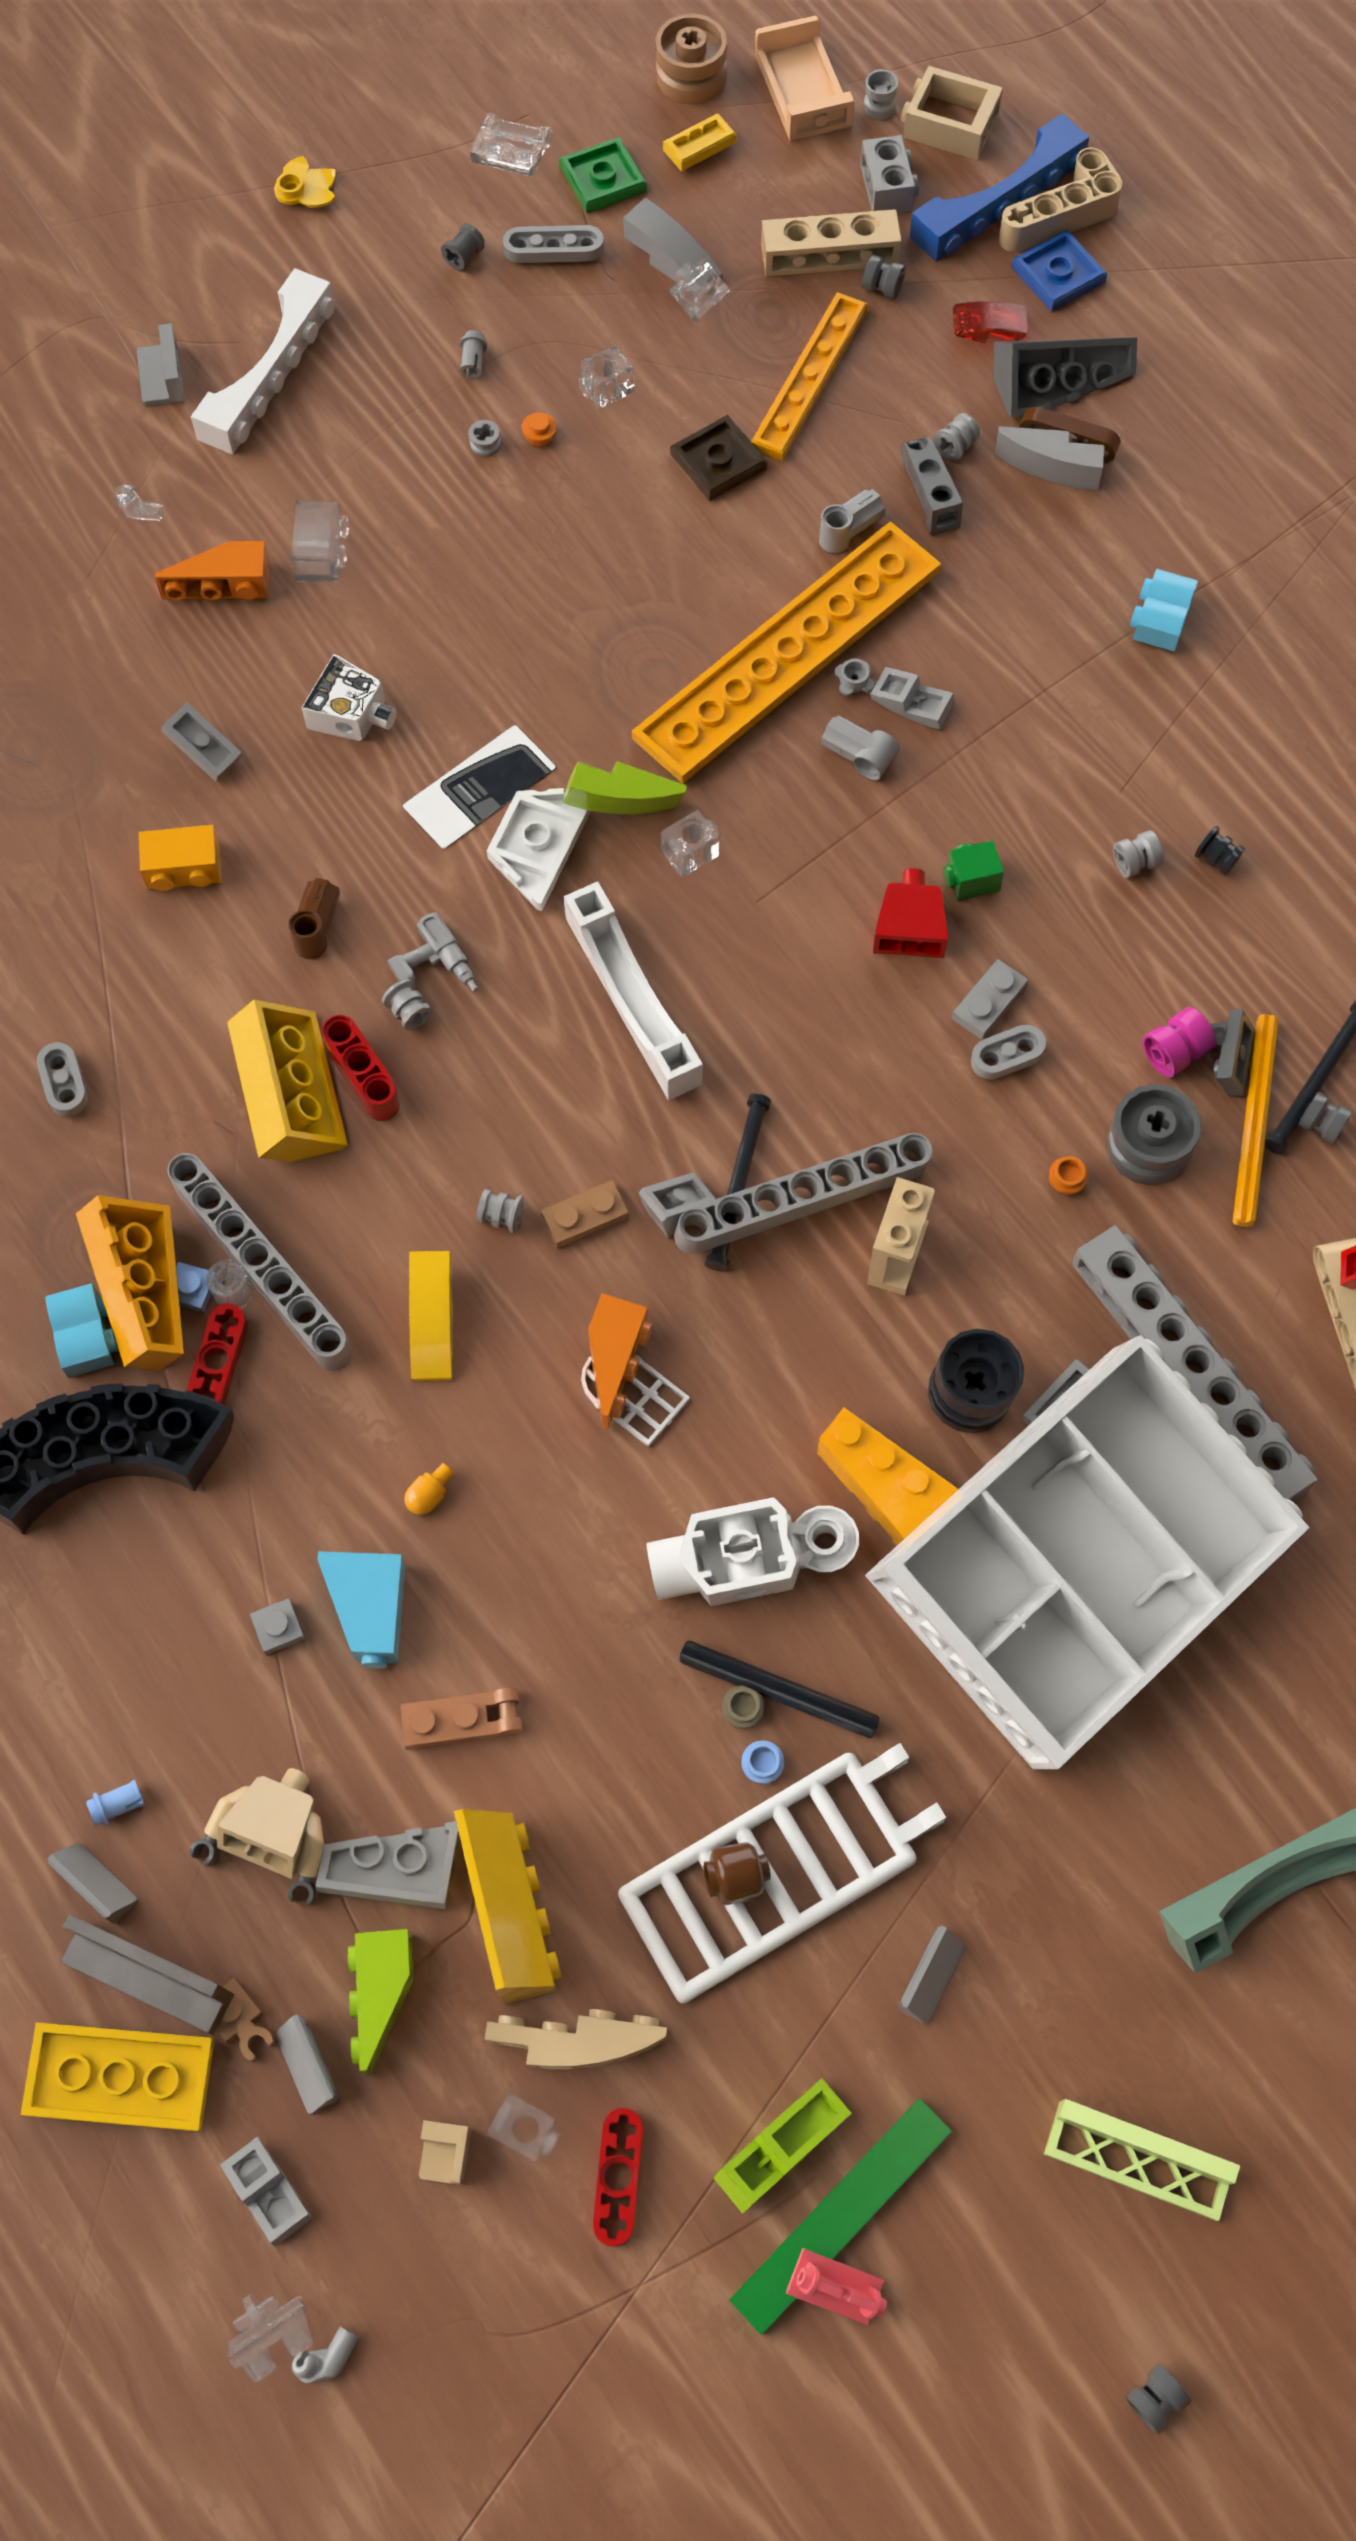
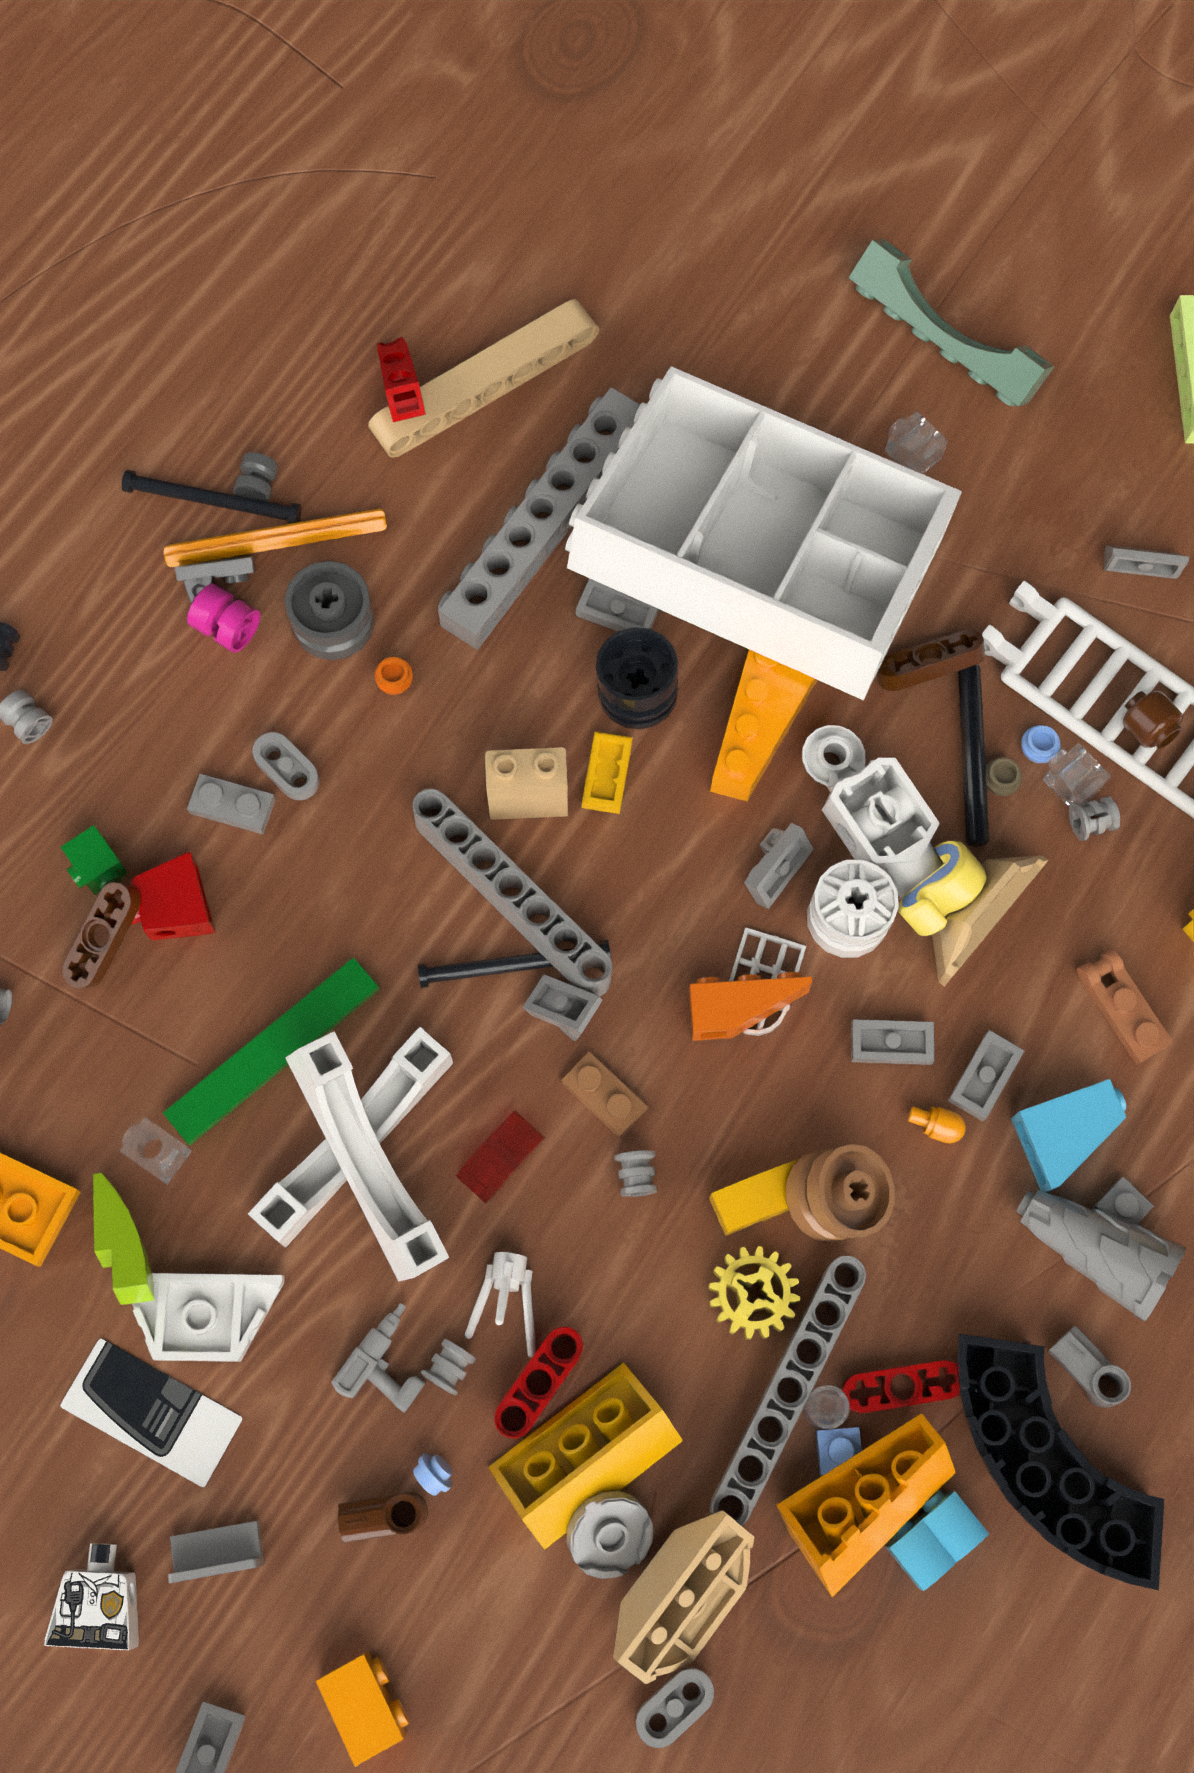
camera: 115 degrees left, 5 degrees up
none -> reddish brown beam [63,882,141,988]
none -> green tile [163,957,380,1146]
none -> light grey panel [168,1521,264,1583]
none -> white arch [285,1031,449,1281]
none -> light blue plate [413,1453,453,1496]
none -> clear red slope [455,1111,545,1203]
none -> white plant [465,1252,536,1358]
none -> light grey tile [566,1491,653,1579]
none -> yellow plate [581,732,633,814]
none -> tan wedge [613,1510,754,1684]
none -> light yellow gear [708,1246,800,1340]
none -> light grey hinge [744,823,814,909]
none -> medium nougat wheel [786,1144,895,1242]
none -> white wheel [807,860,899,958]
none -> light grey plate [851,1019,934,1065]
none -> reddish brown beam [877,630,985,691]
none -> clear brick [885,411,948,474]
none -> light yellow animal [898,841,986,936]
none -> tan wedge [932,855,1048,987]
none -> light grey plate [947,1030,1024,1122]
none -> light grey cone [1016,1189,1187,1322]
none -> clear brick [1042,743,1112,807]
none -> light grey piece [1047,1326,1131,1408]
none -> light grey bush [1069,796,1120,841]

